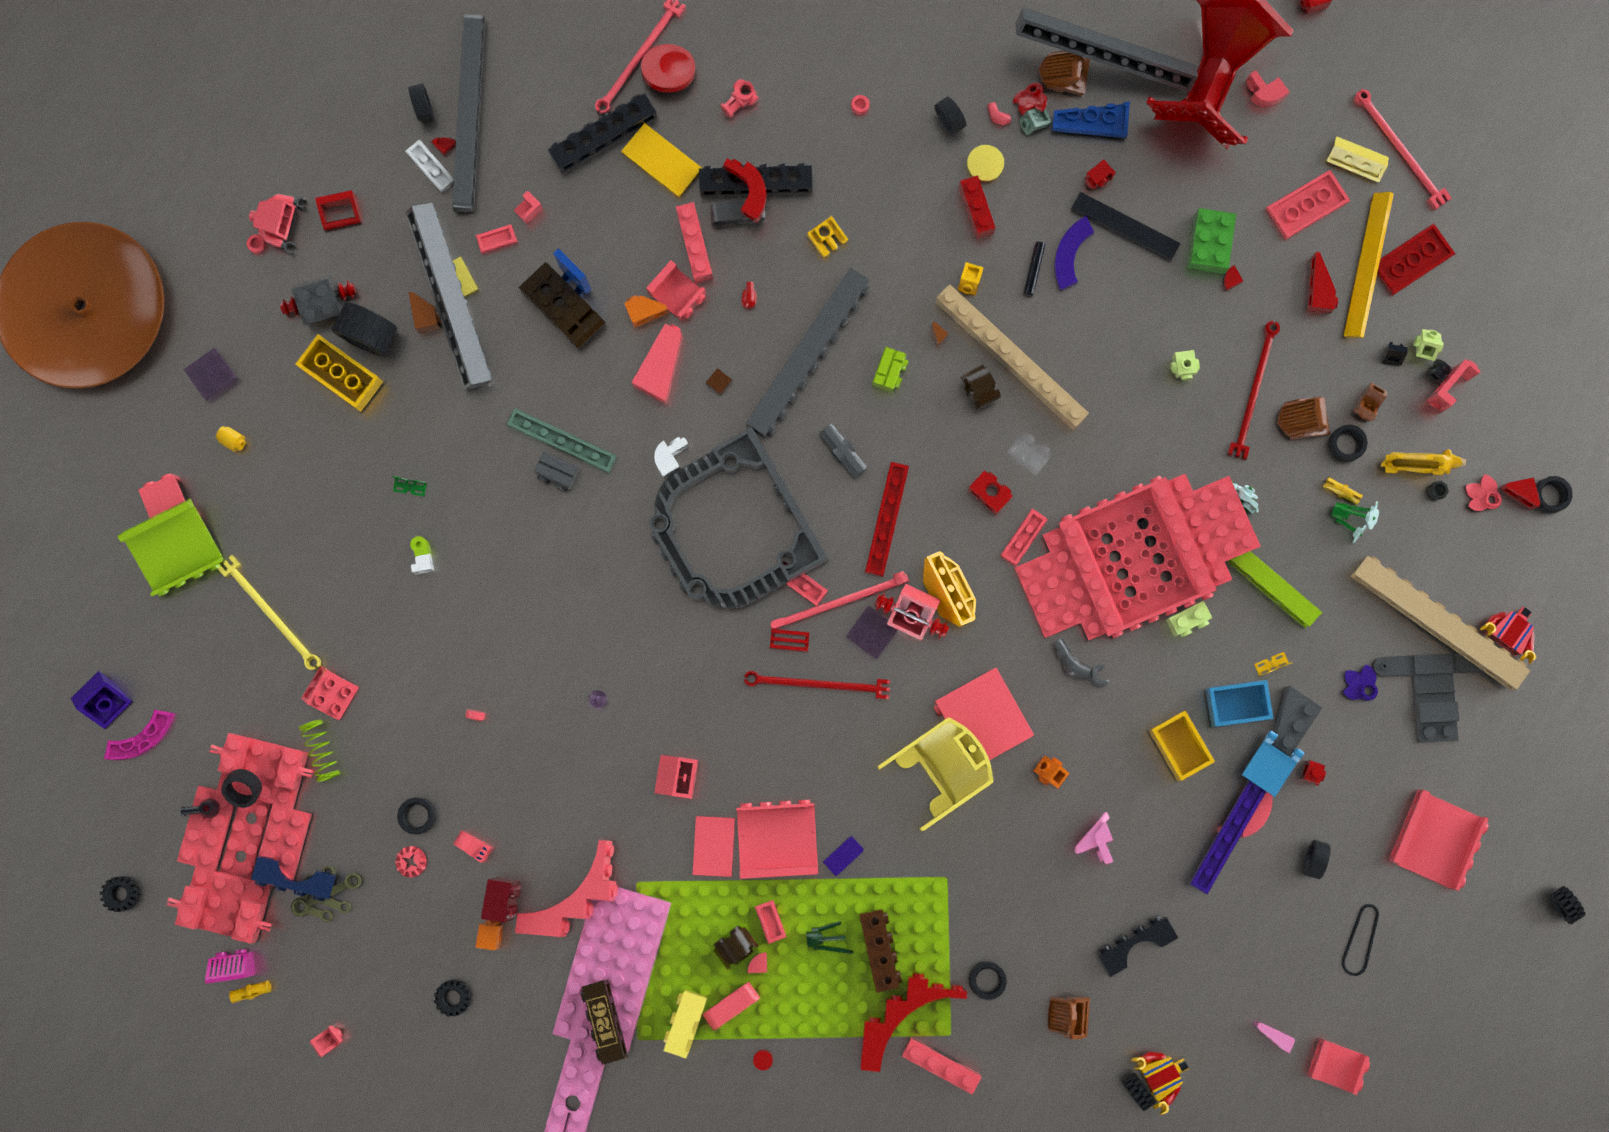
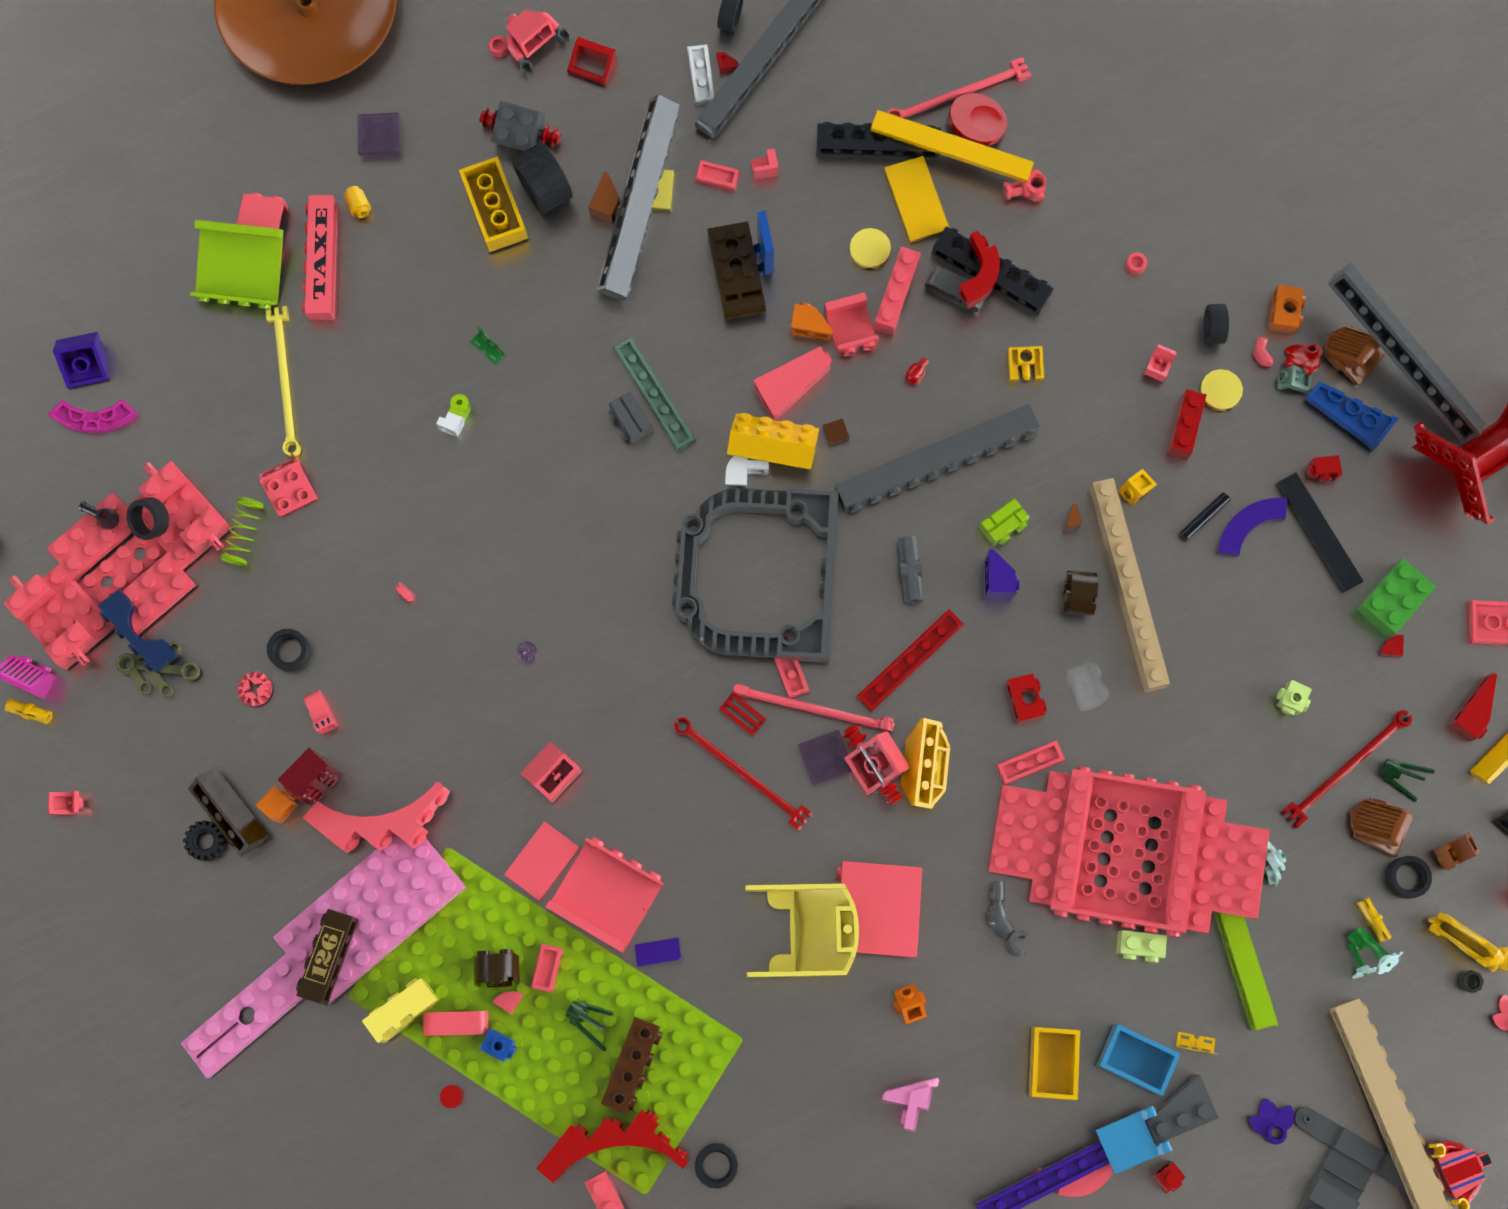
camera: 30 degrees right, 5 degrees down
none -> dark brown brick [188,768,268,857]
none -> coral brick [302,195,338,321]
none -> blue brick [479,1029,517,1062]
none -> yellow brick [727,413,819,469]
none -> light yellow tile [850,228,891,269]
none -> yellow tile [870,110,1034,183]
none -> dark purple slope [984,549,1020,601]
none -> coral bracket [1144,345,1176,382]
none -> orange brick [1269,284,1306,334]
none -> dark green plant [1380,758,1435,802]

